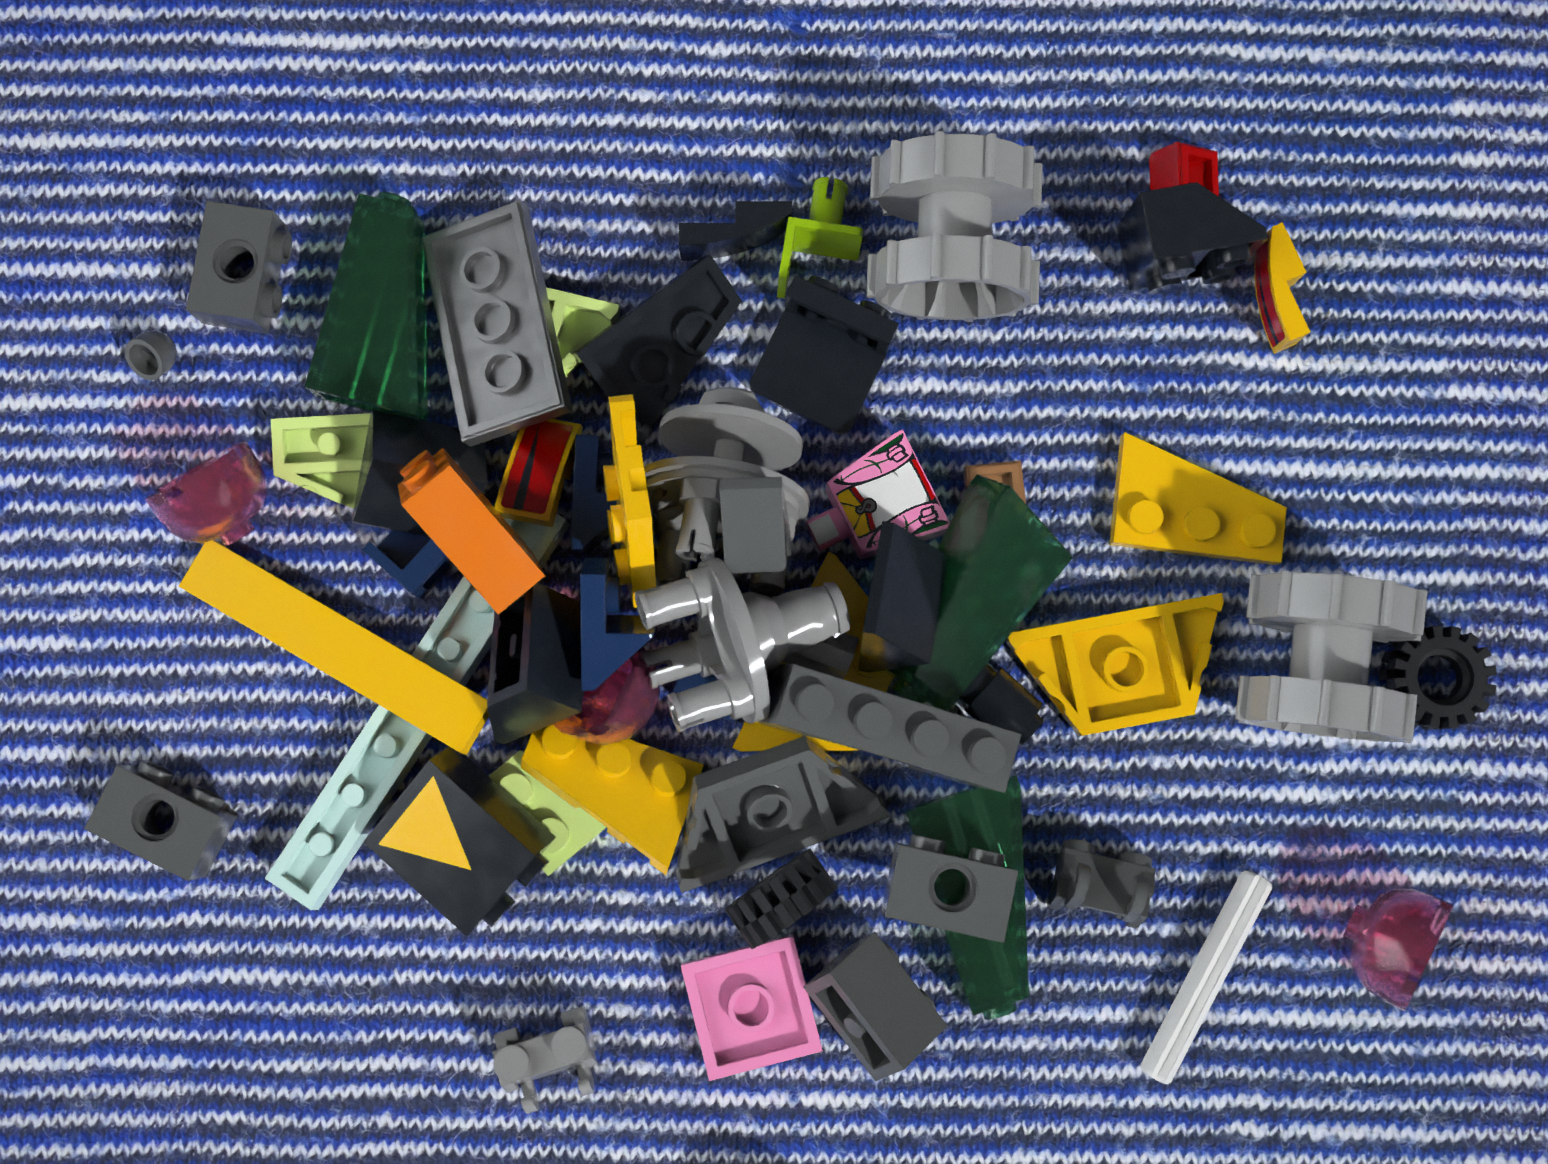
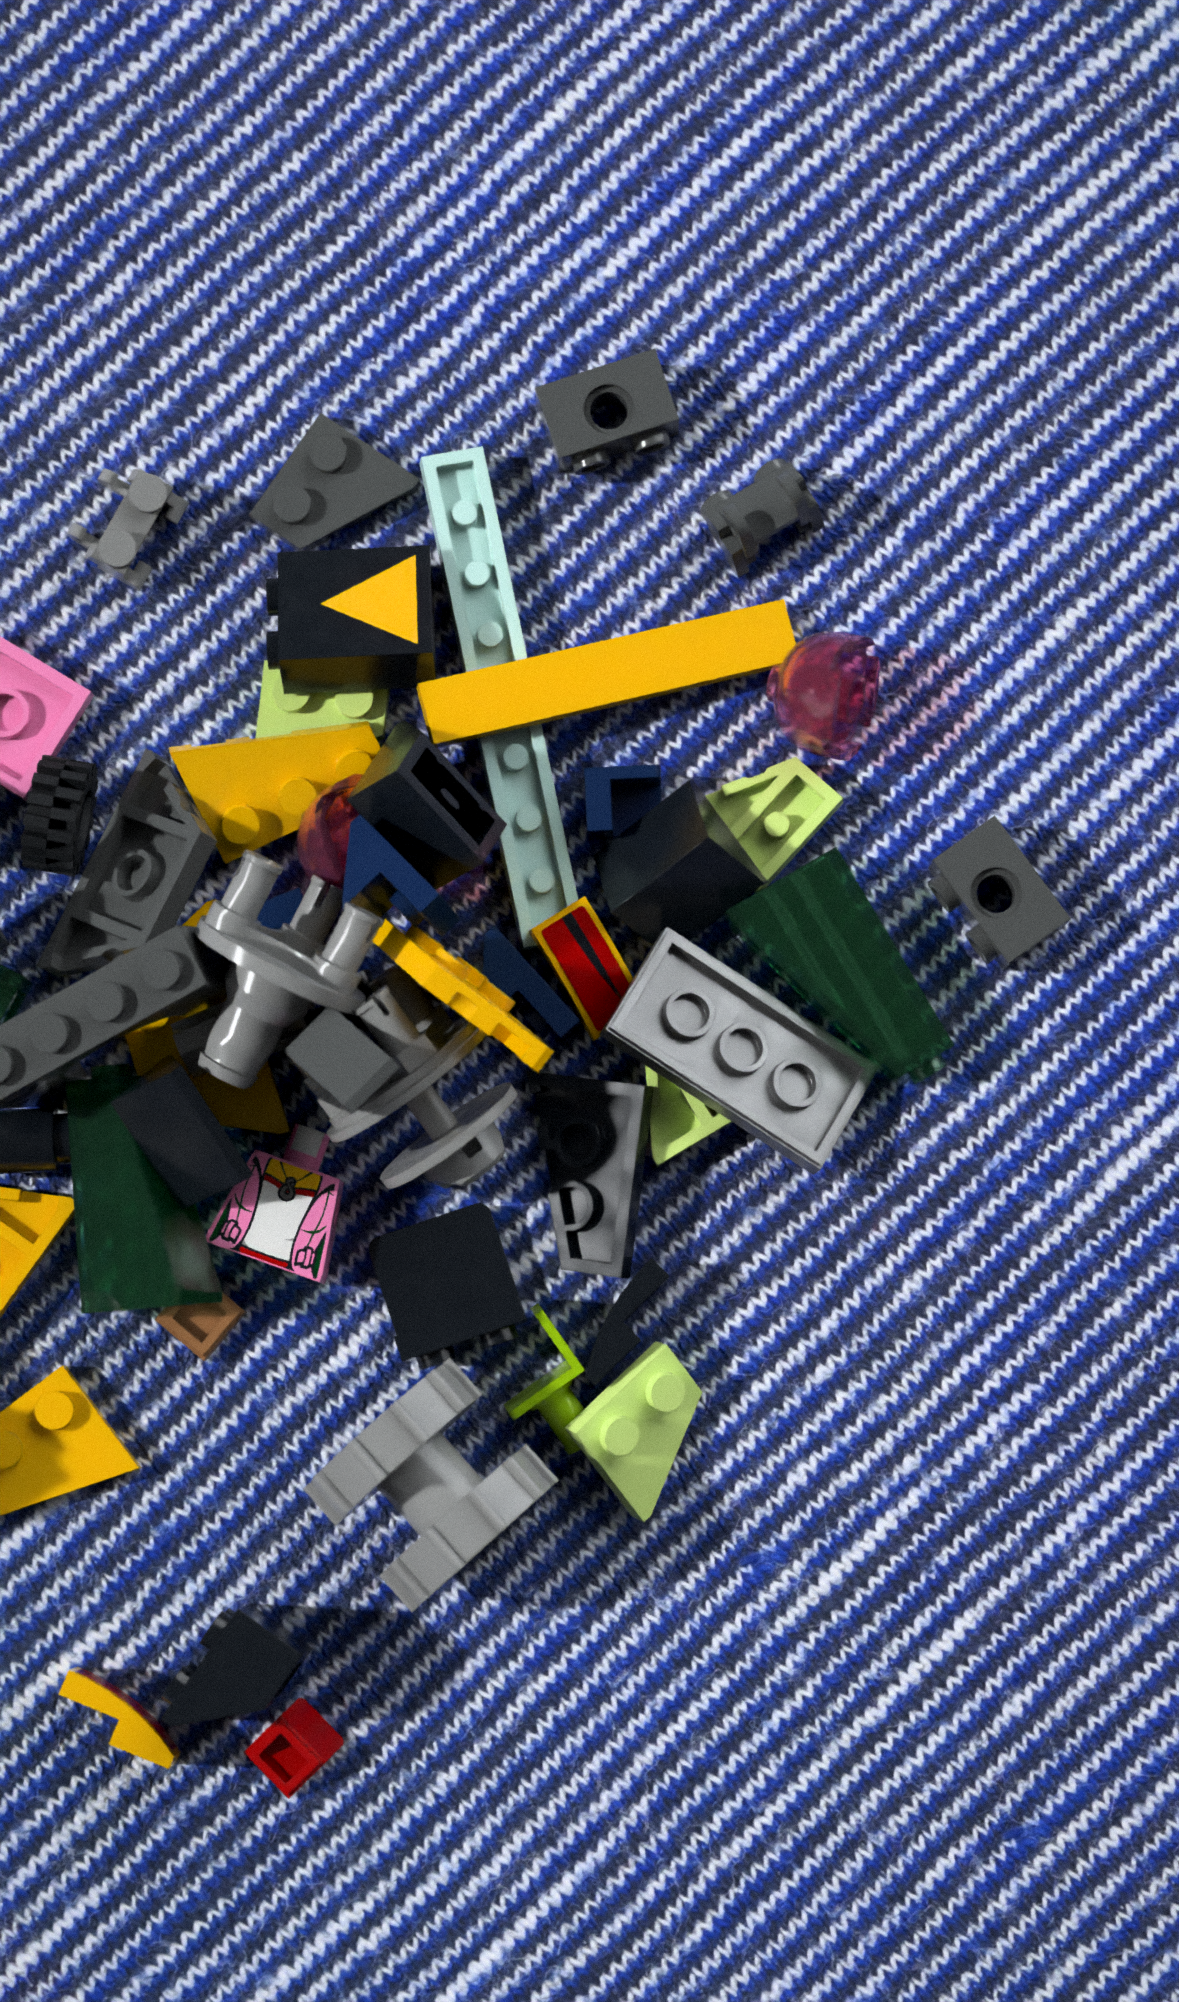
camera: 145 degrees right, 0 degrees up
dark grey hinge [125,330,177,380] -> none
orange brick [398,448,545,615] -> none
none -> dark grey wing [249,413,421,552]
none -> yellowish green wing [565,1341,702,1522]
none -> dark grey piece [700,458,825,578]

